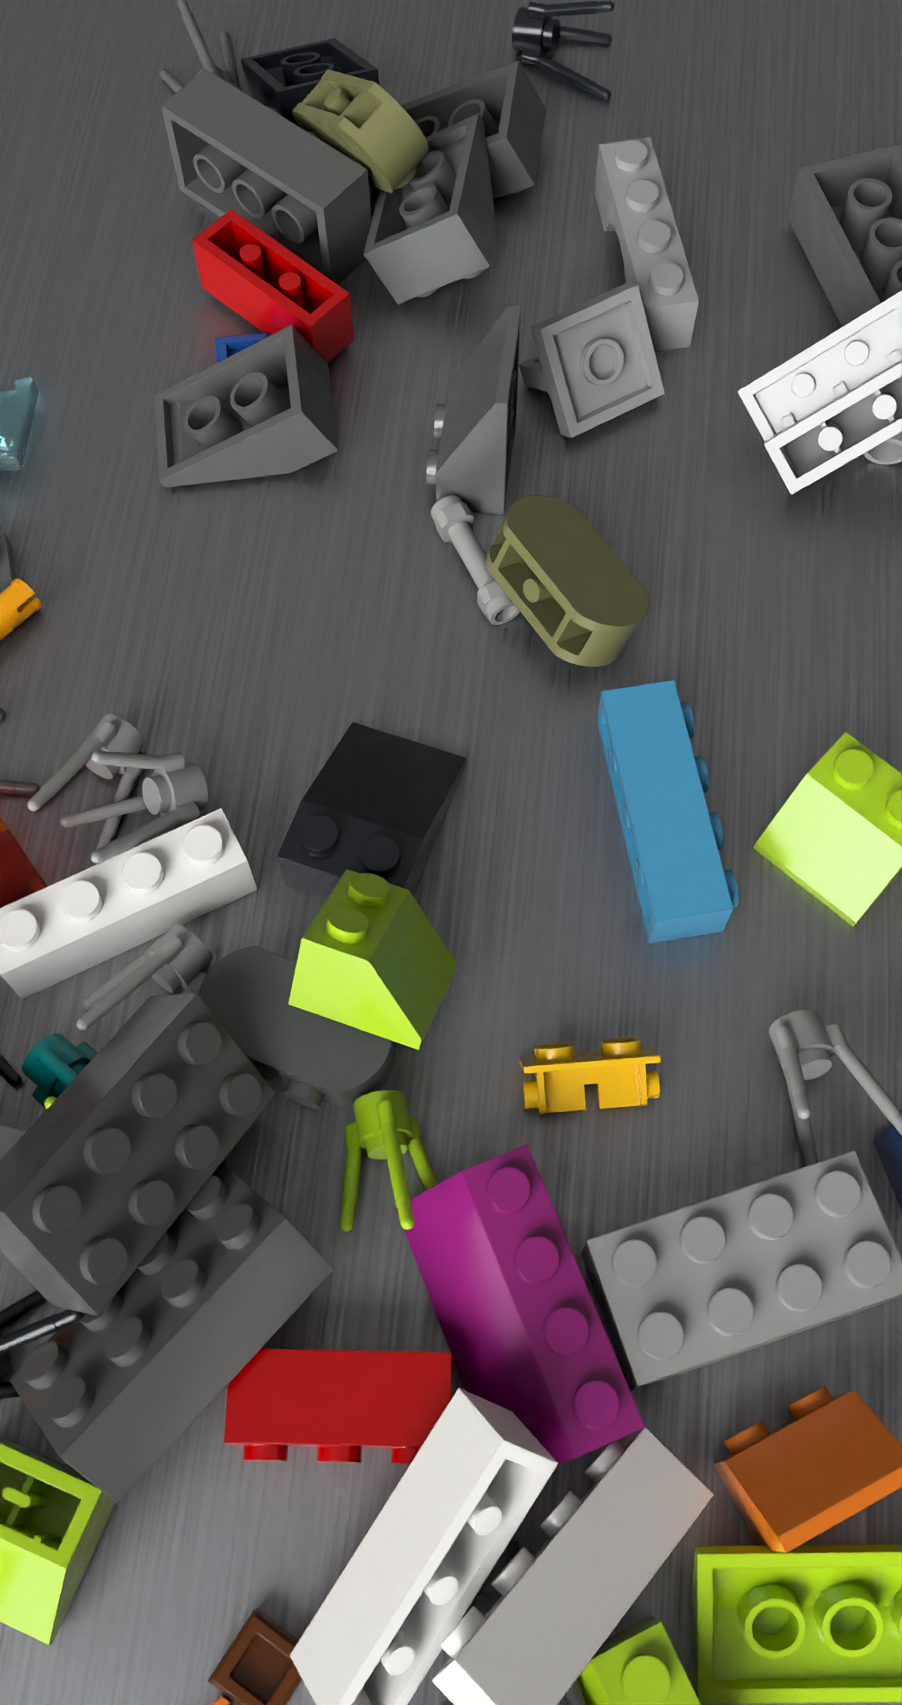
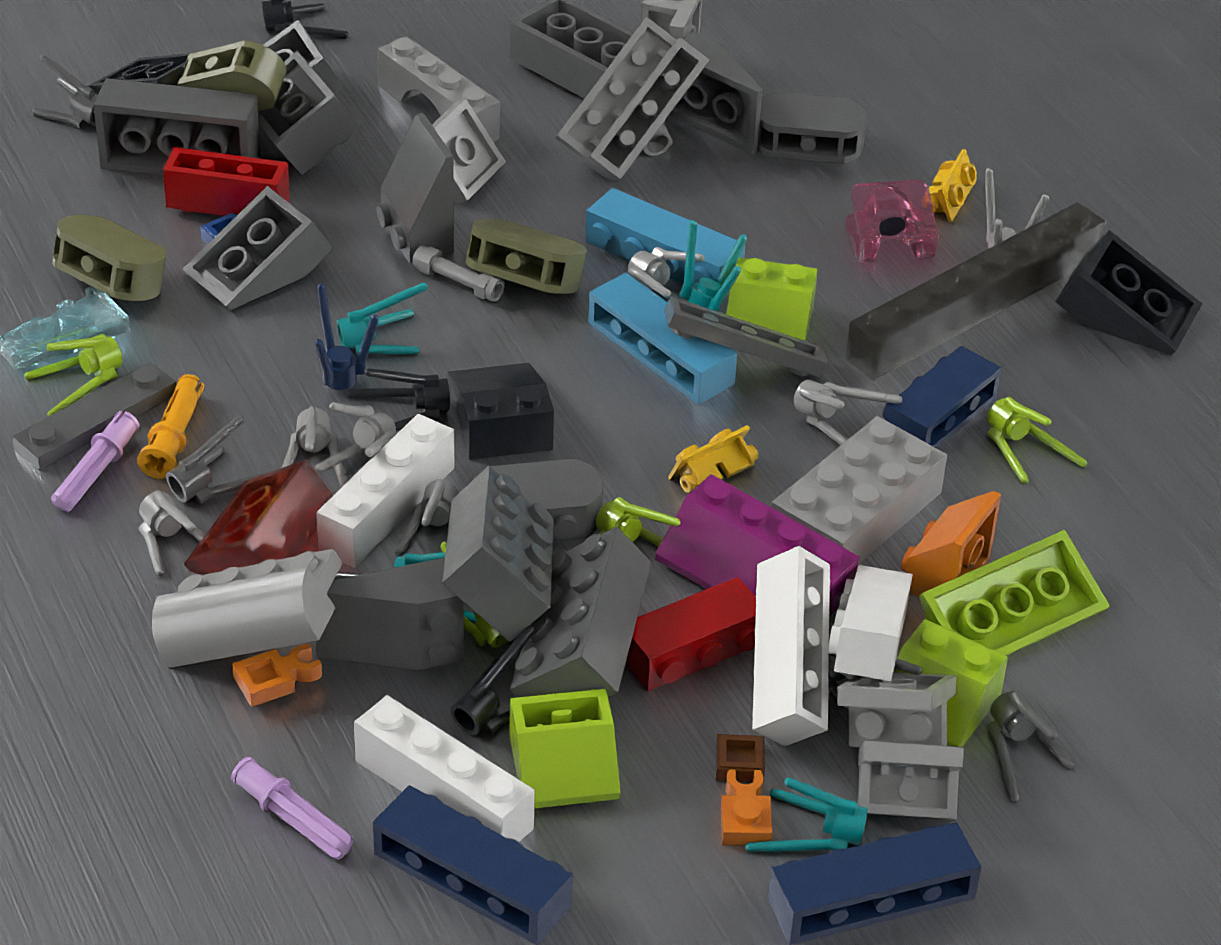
camera: 35 degrees left, 25 degrees down
lime slope [288,869,457,1050] -> none
none -> olive brick [52,215,167,301]
none -> dark blue plant [315,283,379,390]
none -> teal plant [336,283,428,357]
none -> black plant [346,368,450,432]
none -> dark azure brick [585,188,745,284]
none -> light grey plant [628,247,705,301]
none -> dark grey plate [664,296,828,378]
none -> teal plant [680,220,747,312]

